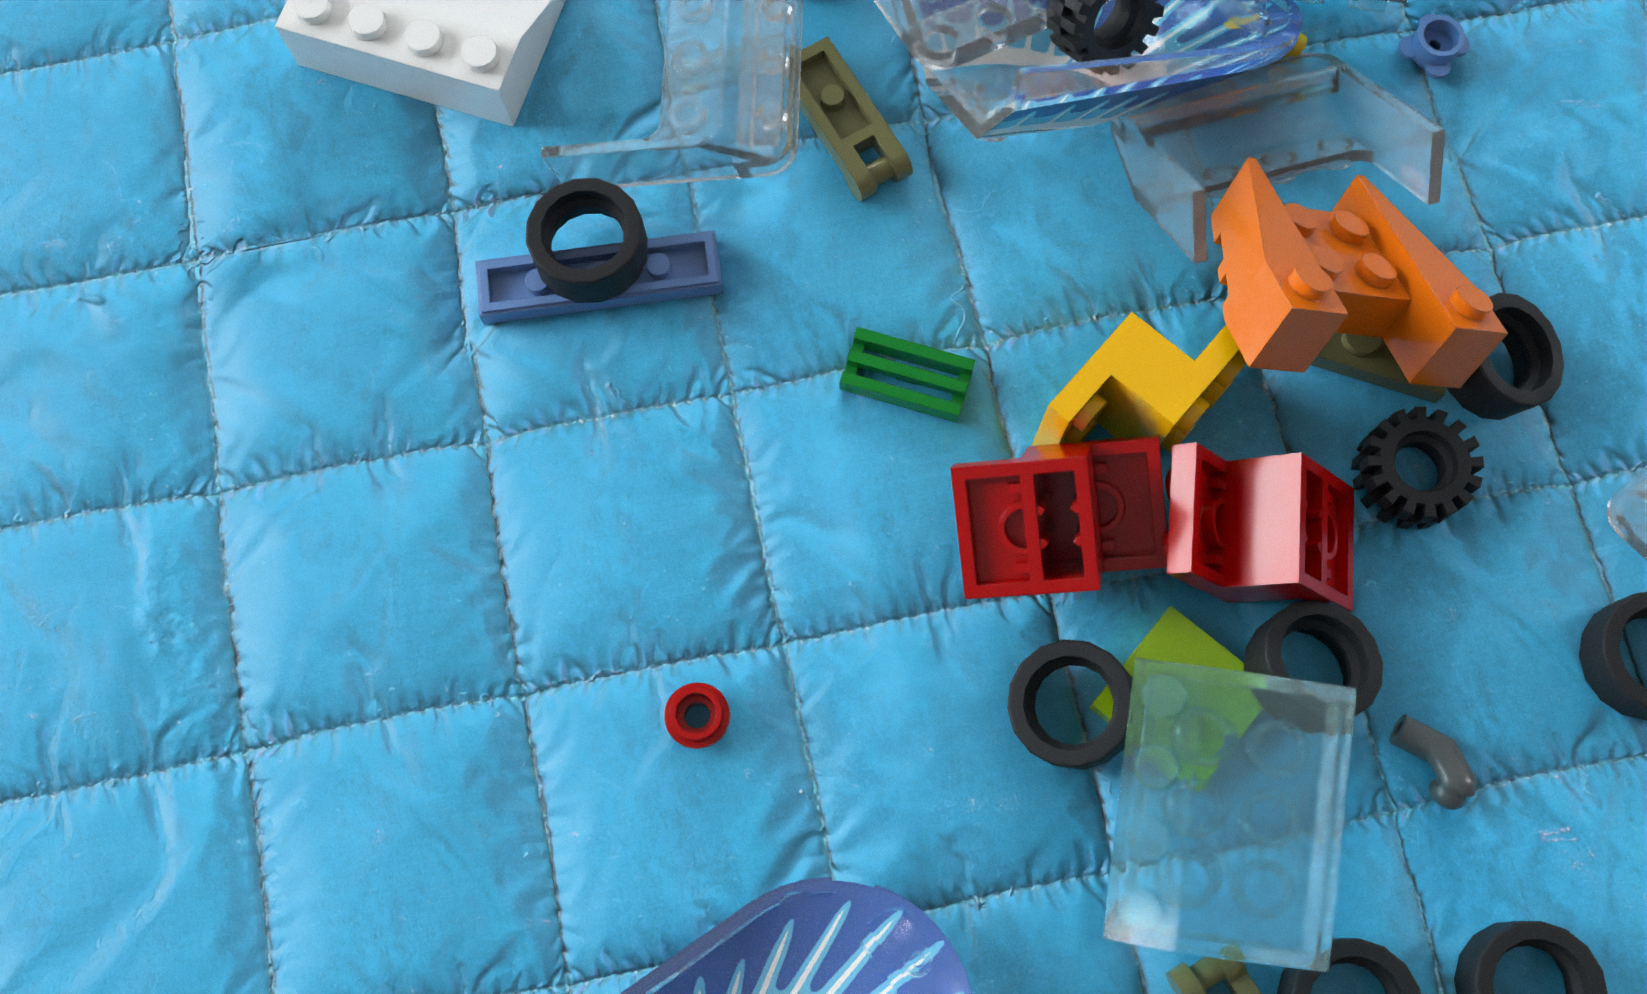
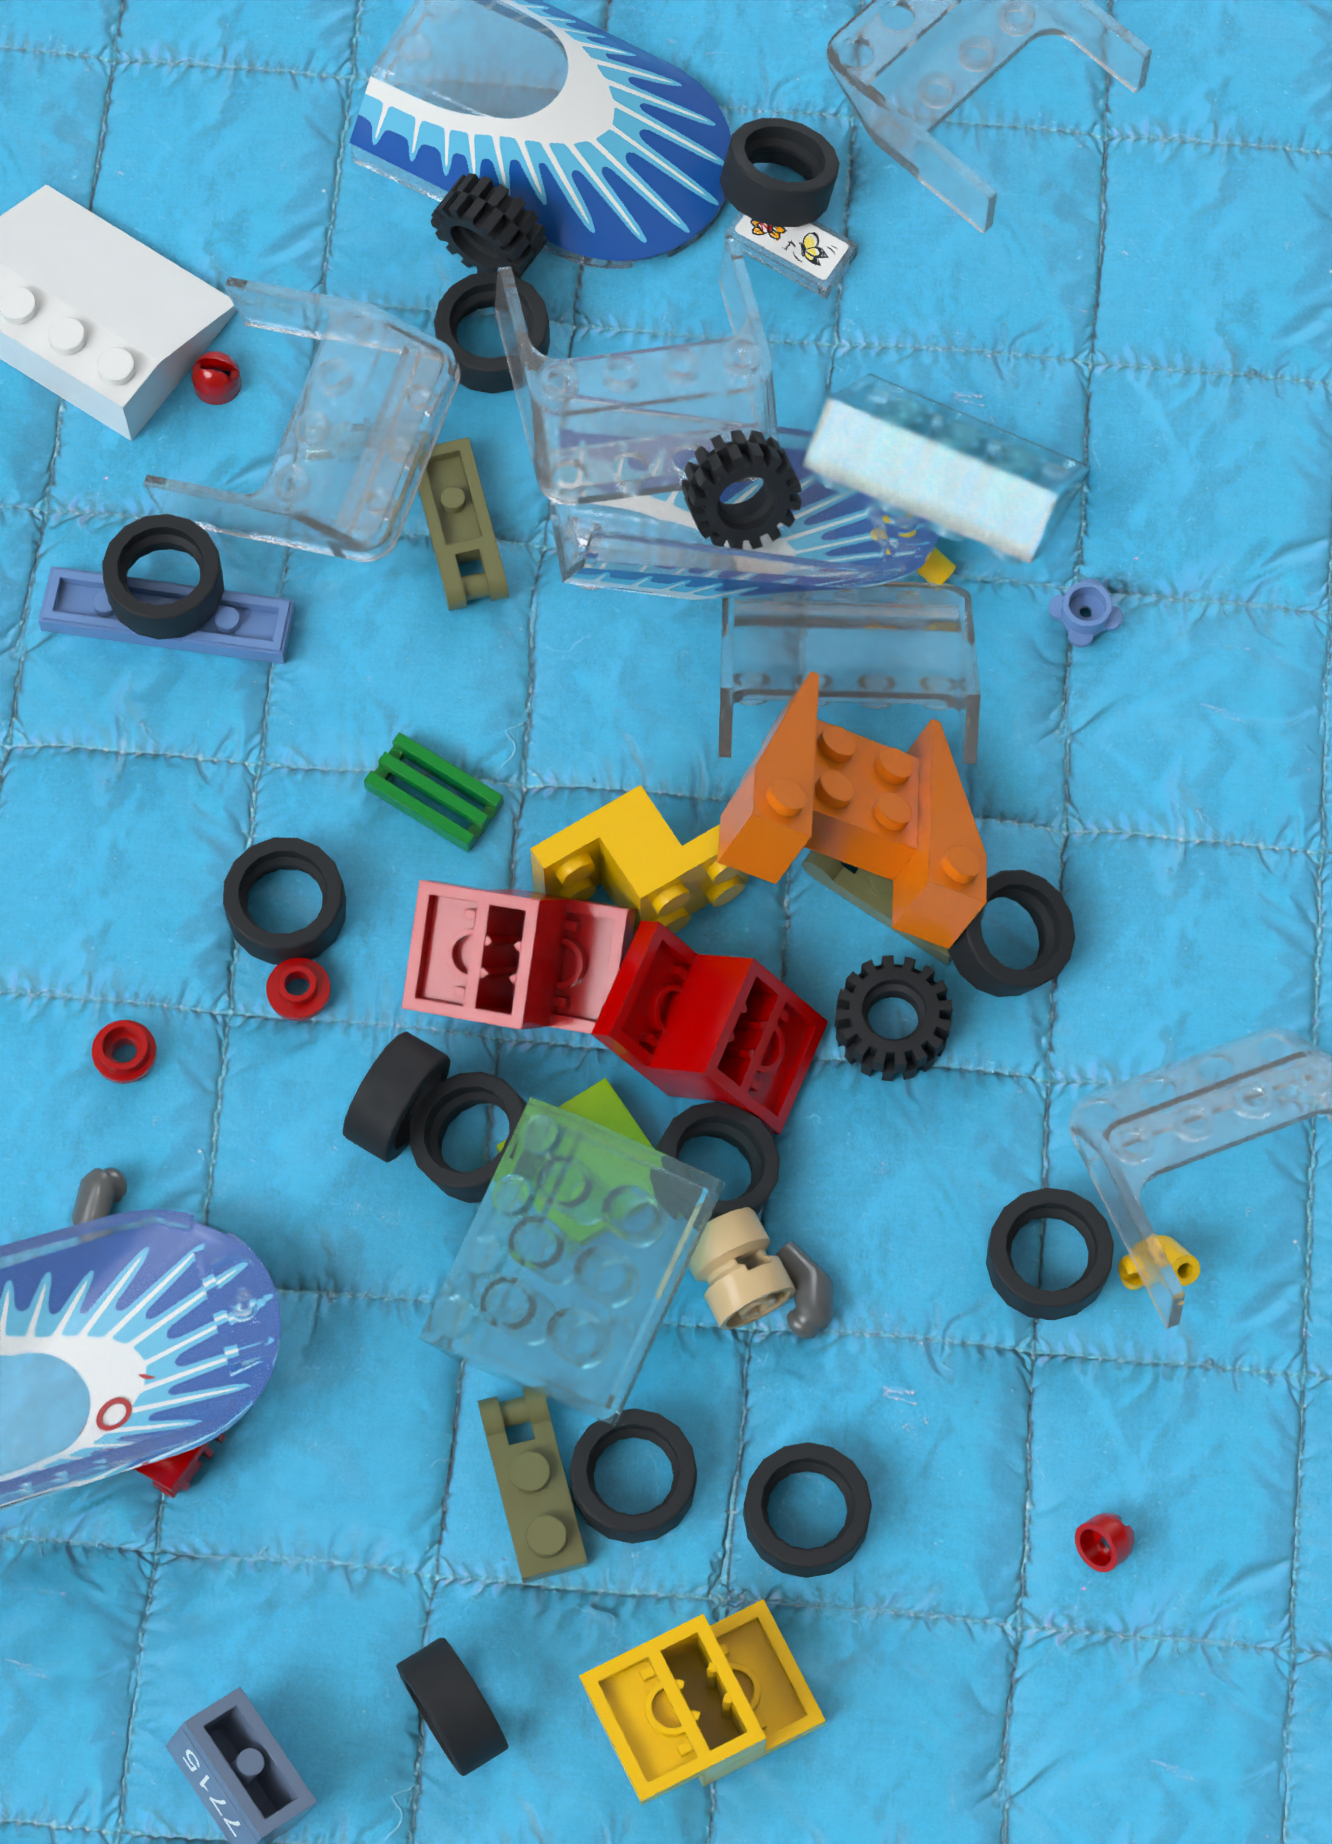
camera: 15 degrees right, 5 degrees down
none -> dark grey arm [71,1167,127,1236]
none -> red hinge [191,351,241,405]
none -> black tyre [223,837,346,965]
none -> red plate [266,958,331,1021]
none -> black tyre [342,1031,451,1163]
none -> tan wheel [679,1207,797,1330]

